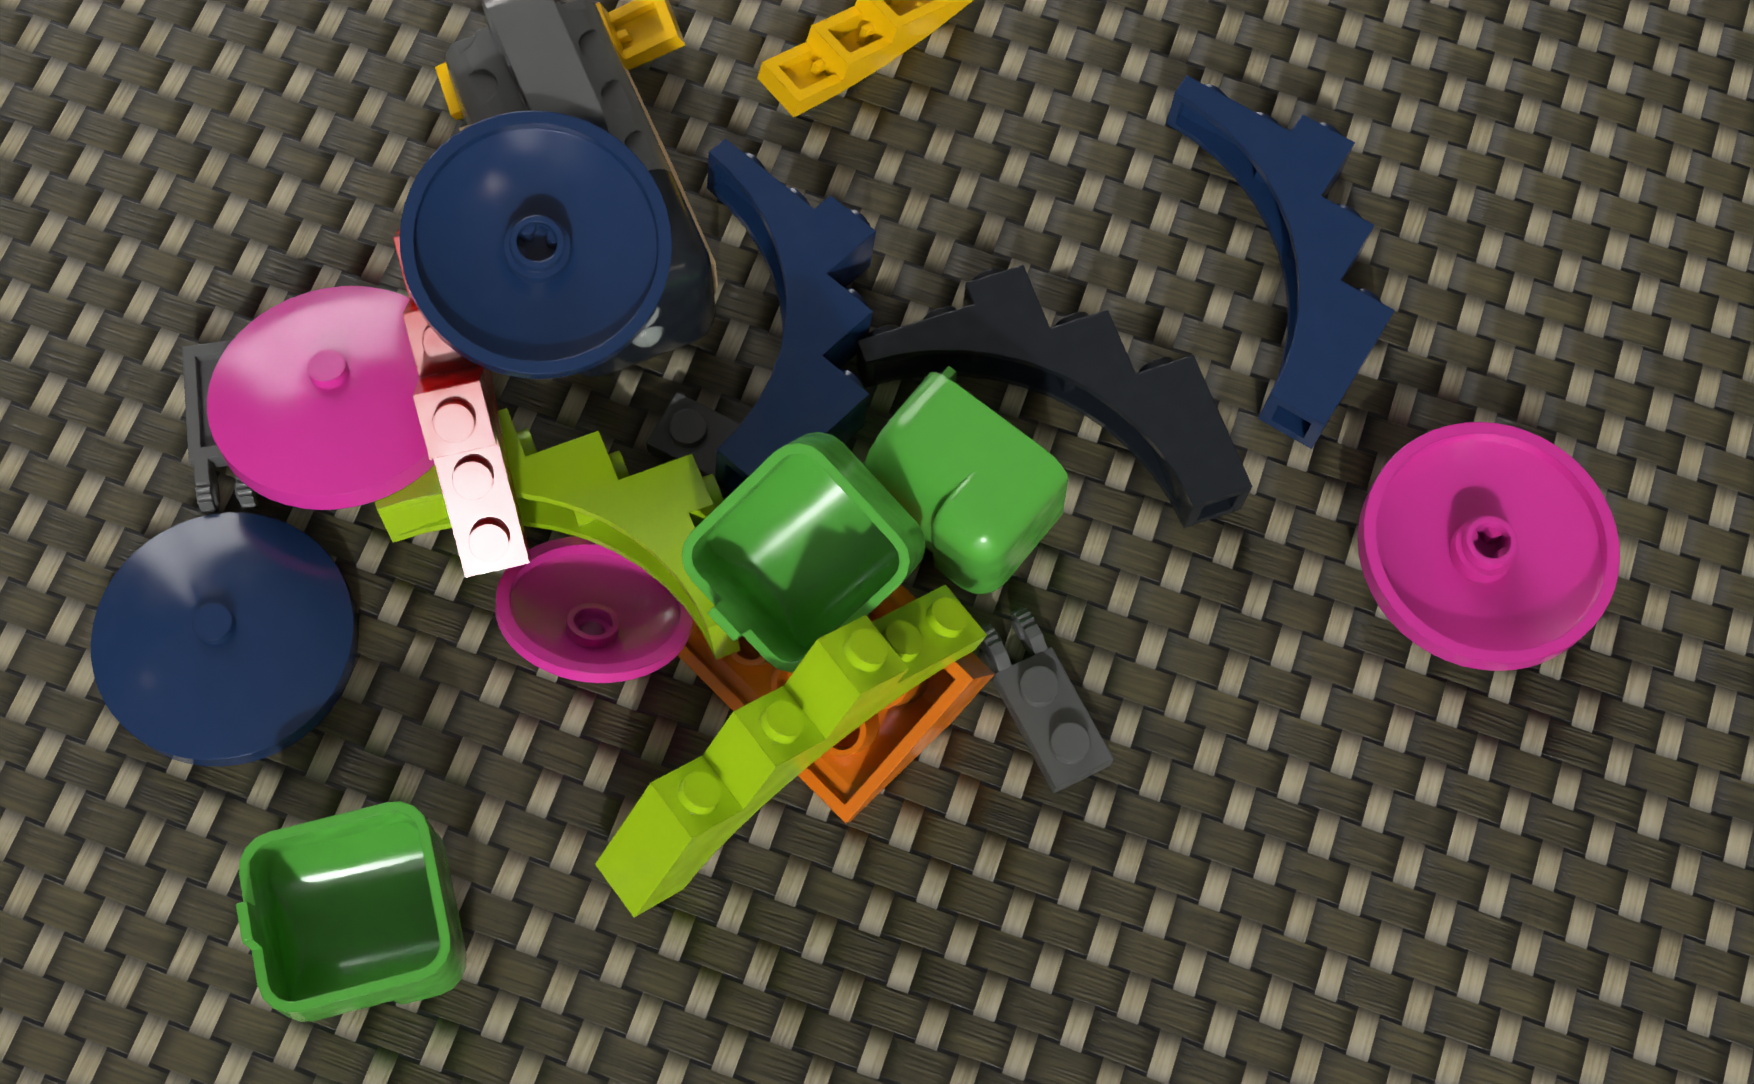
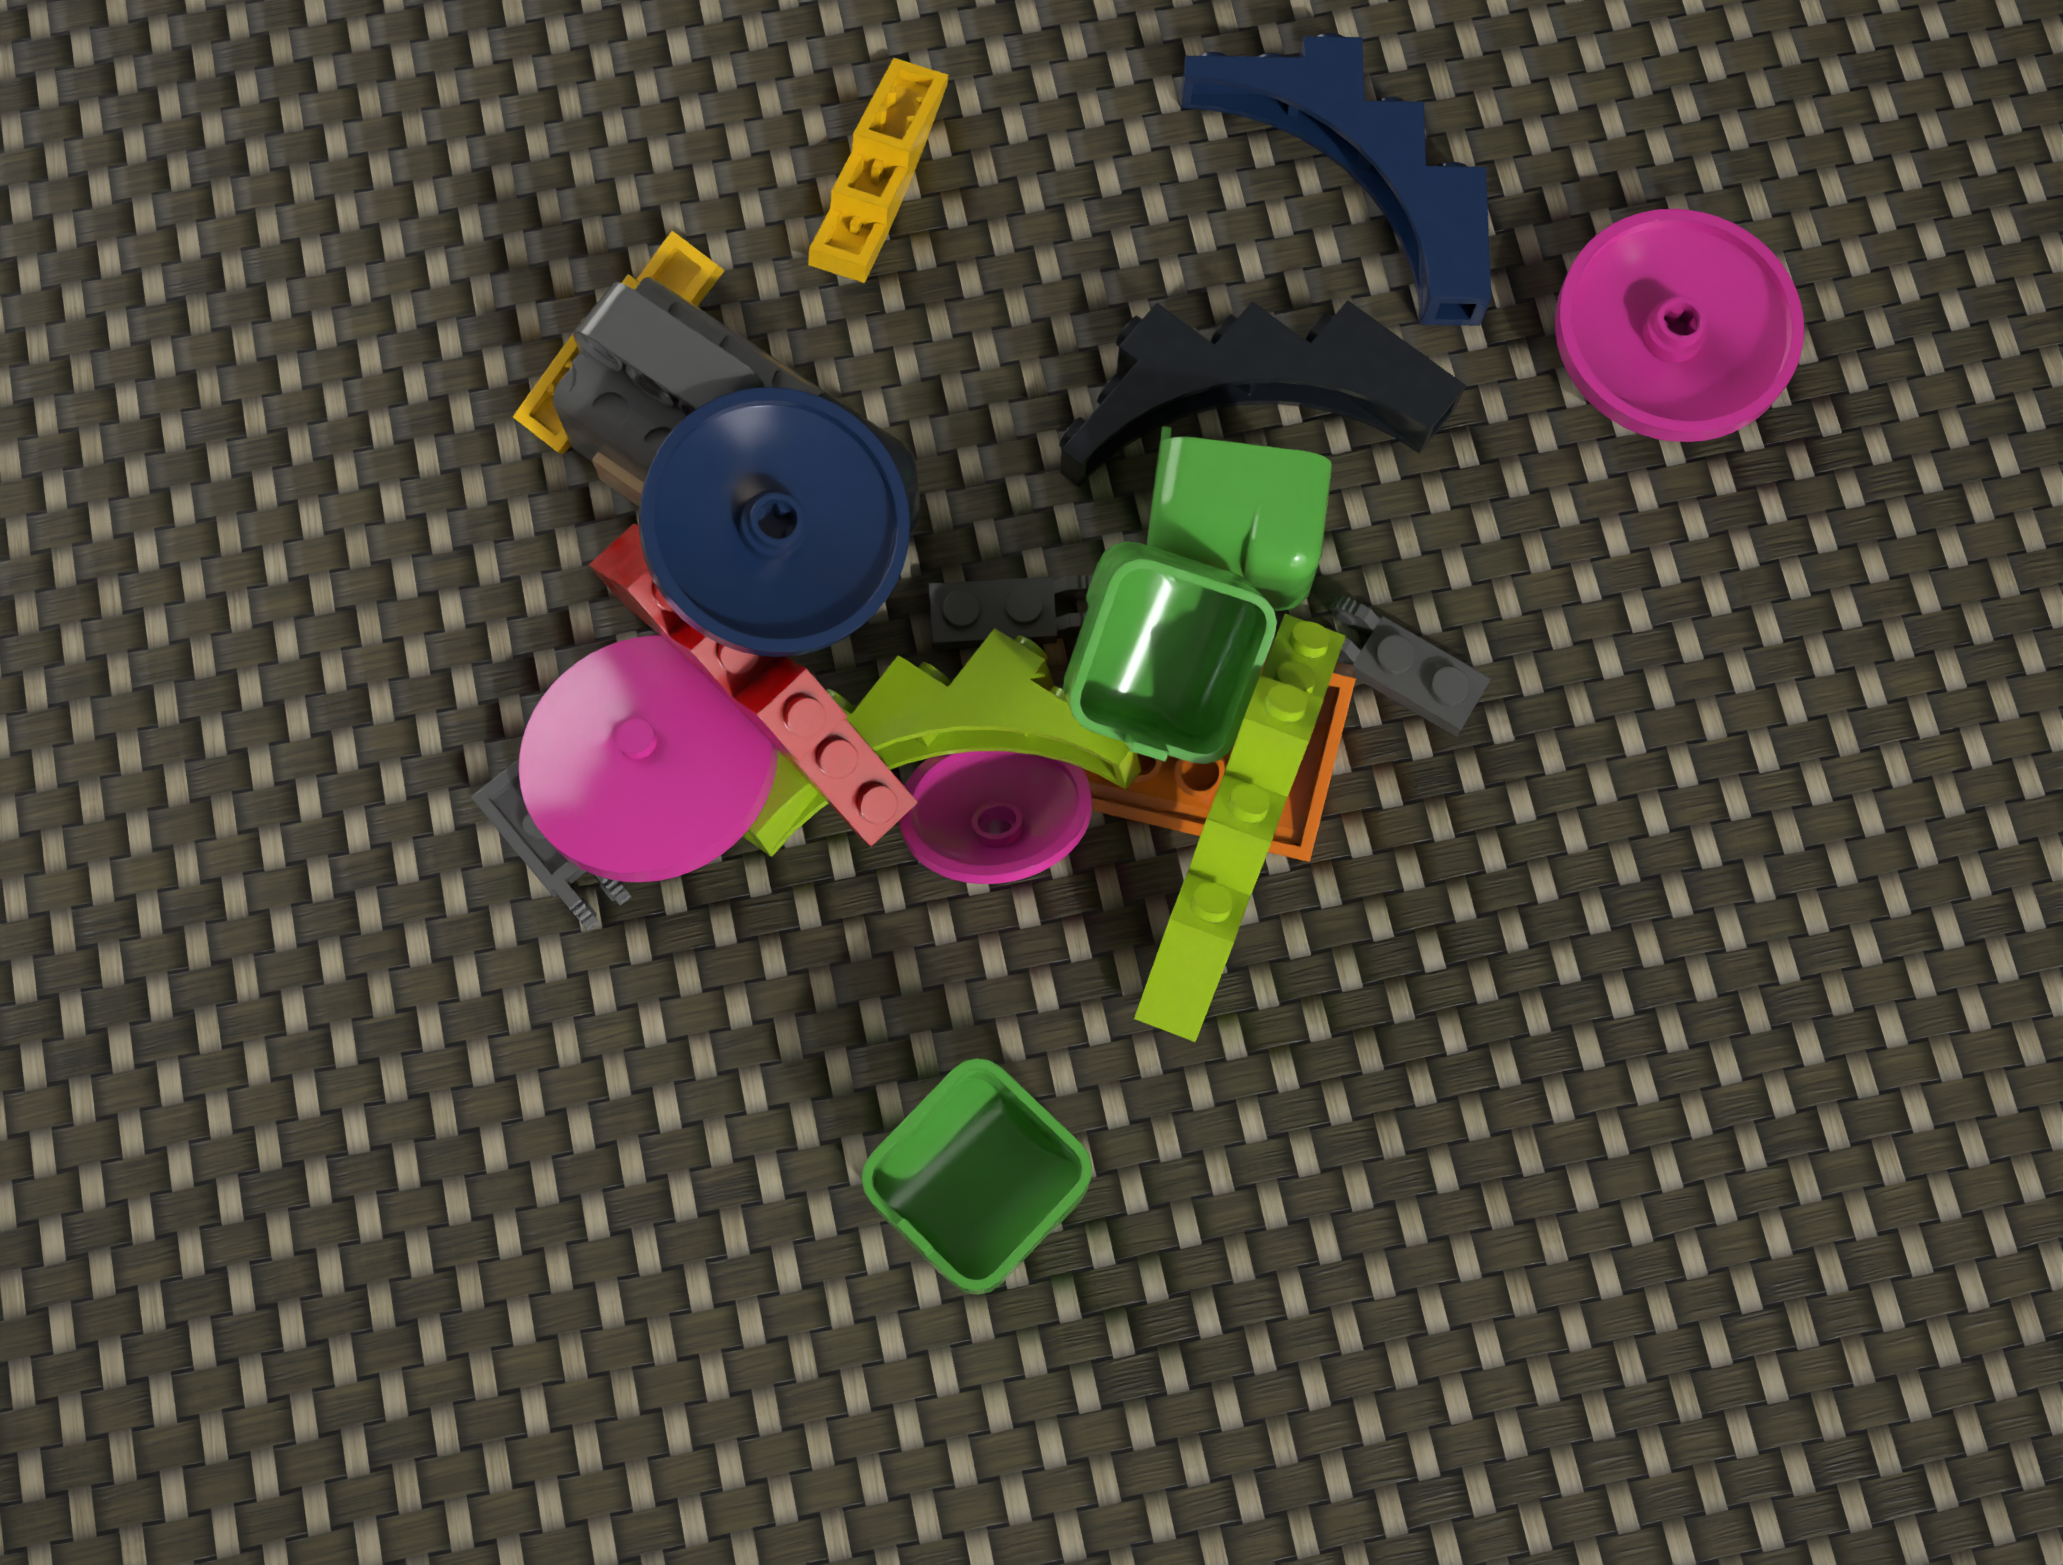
camera: 30 degrees left, 5 degrees up
dark blue dish [91,512,359,767] -> none
dark blue arch [707,138,876,494] -> none

